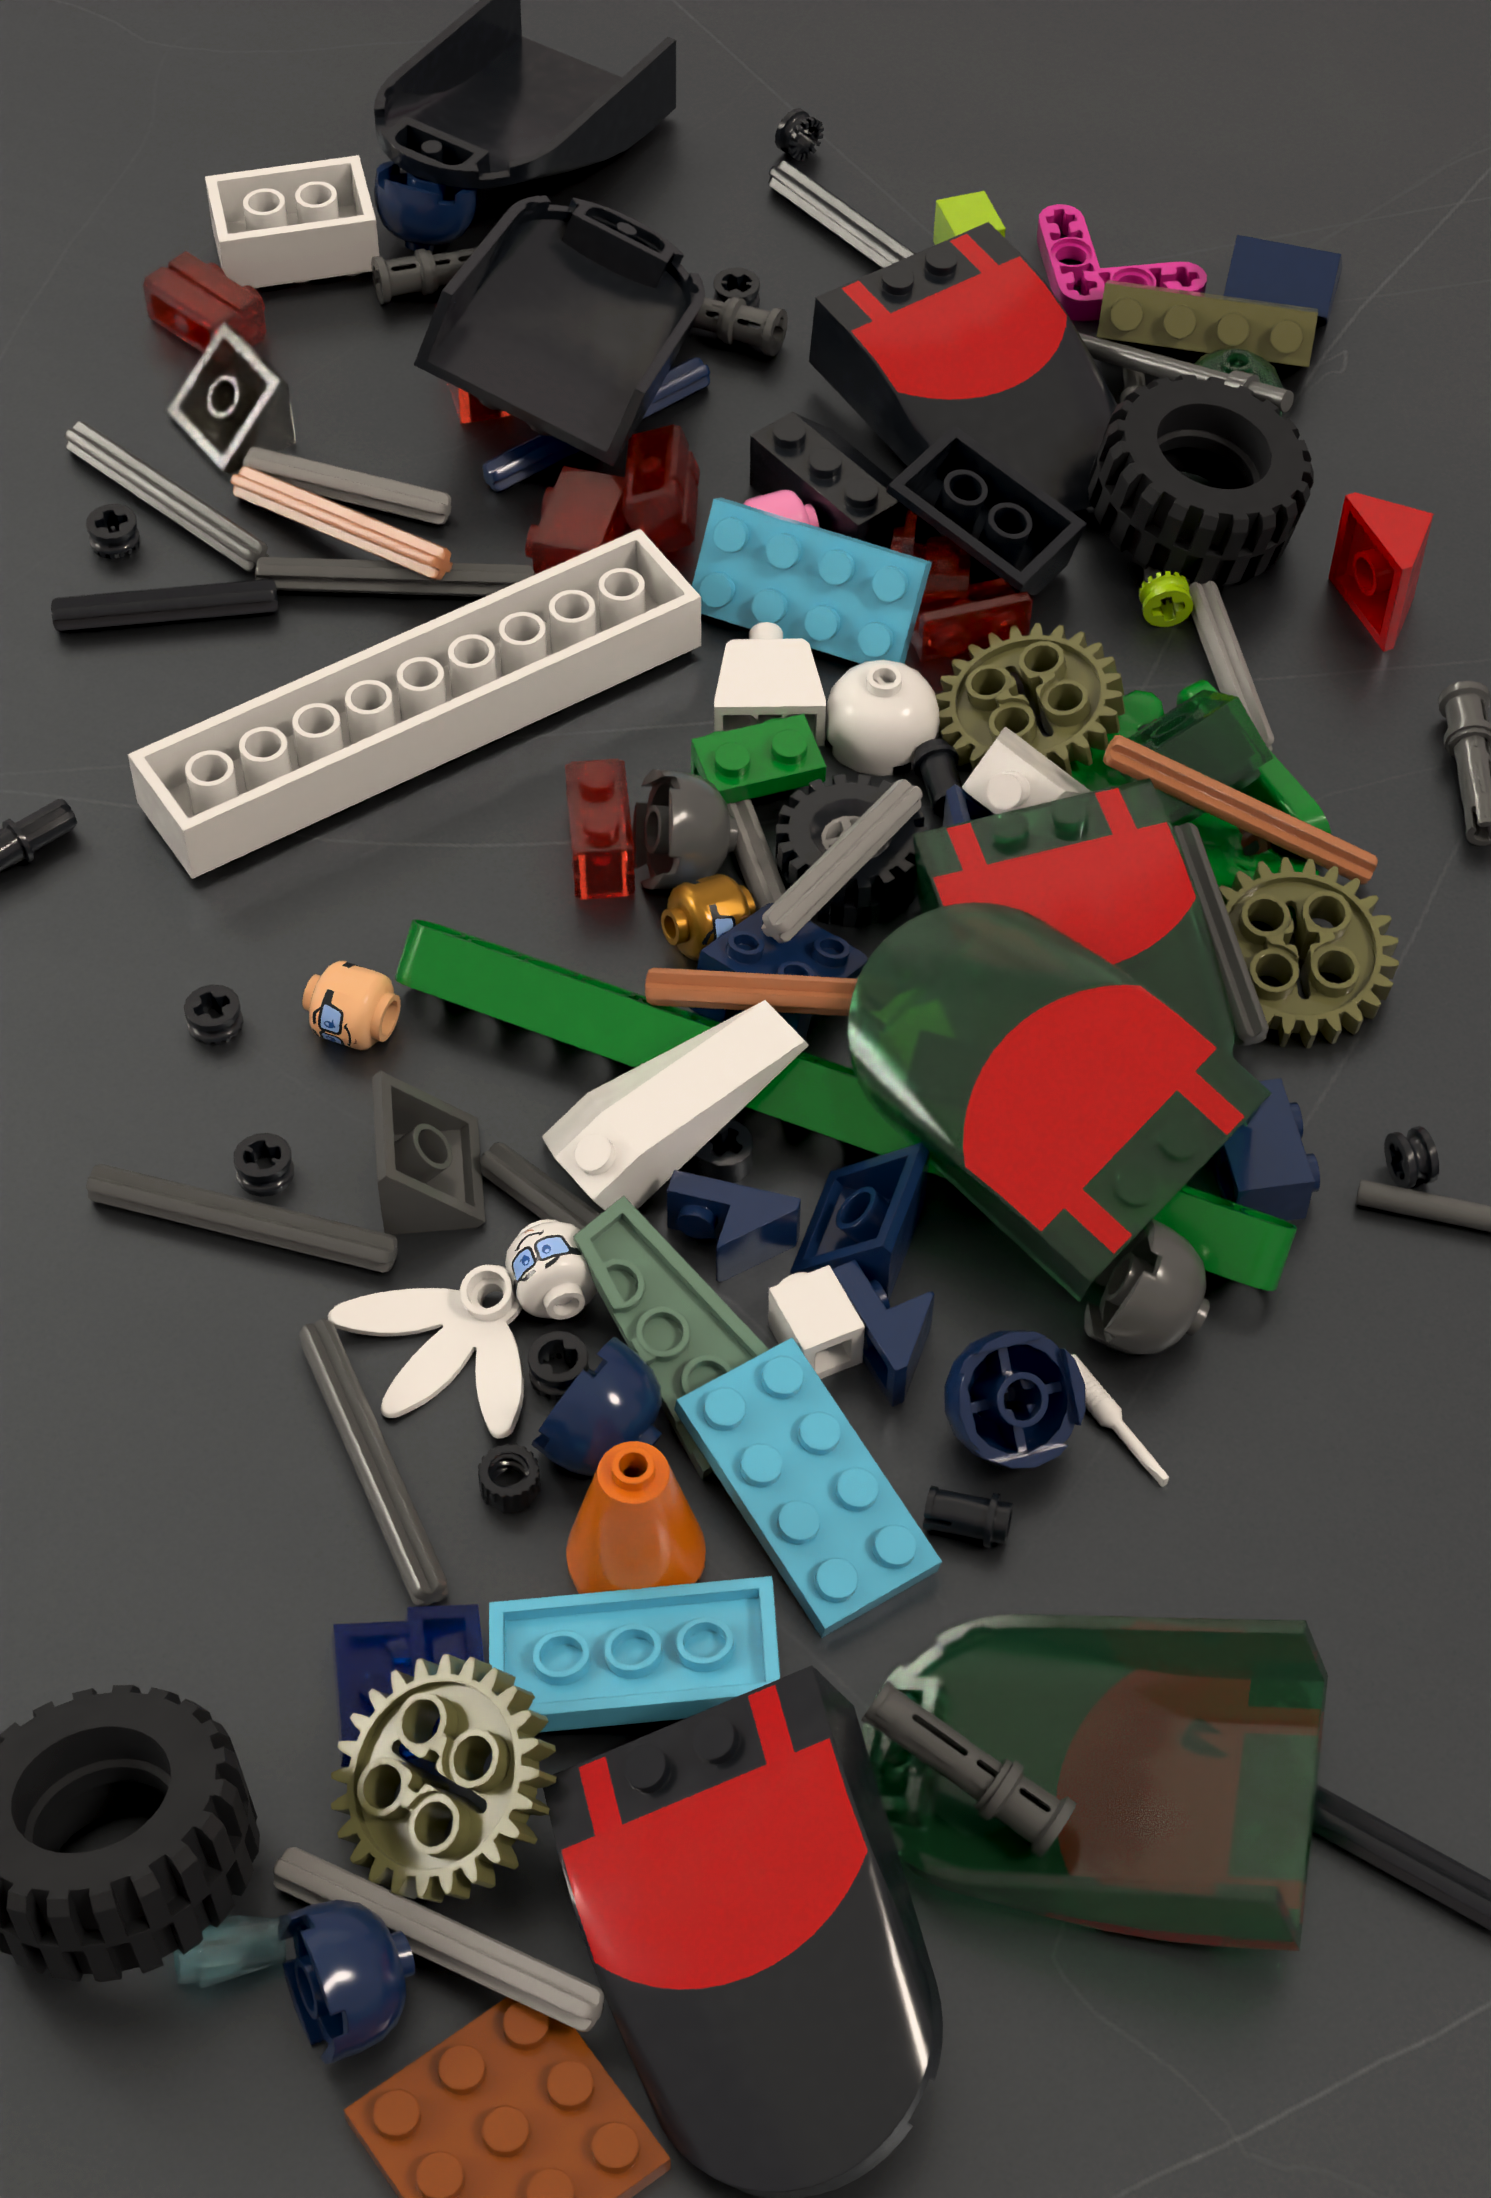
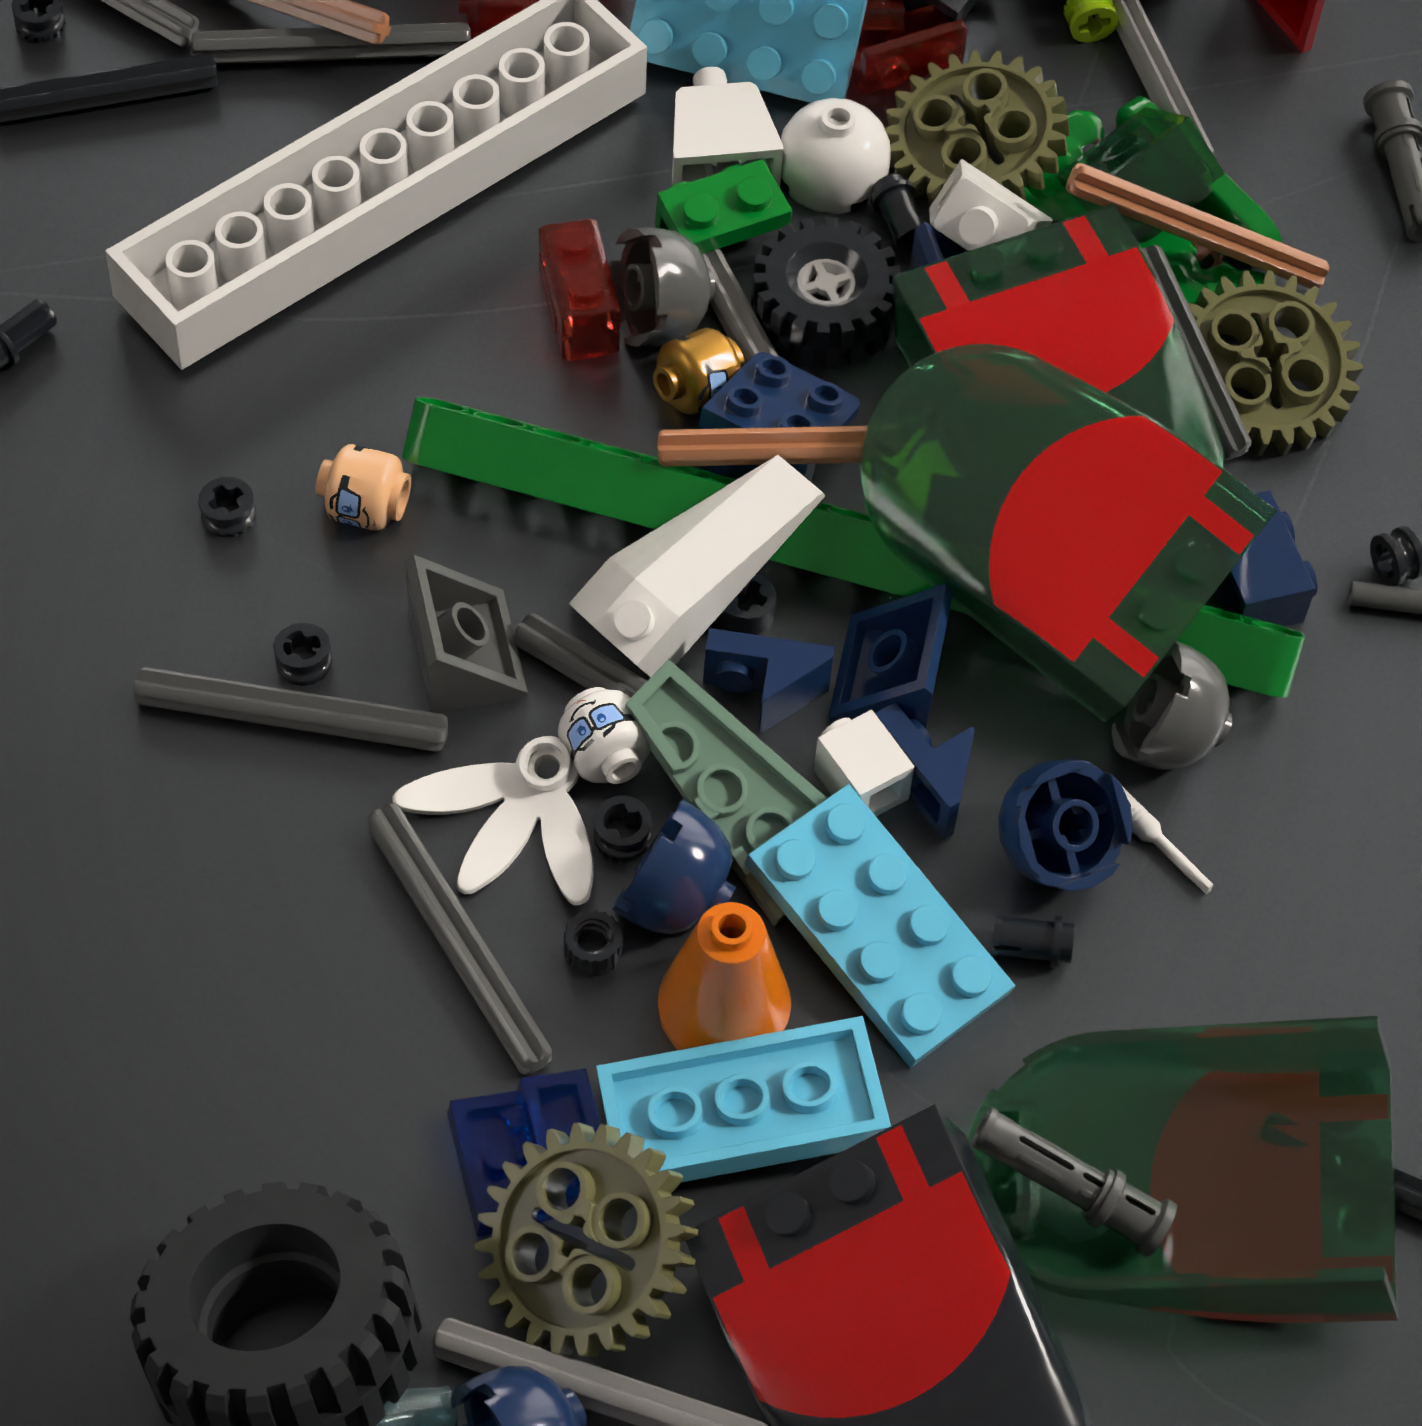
camera: 10 degrees left, 5 degrees up
light grey axle [761,779,923,943] -> none

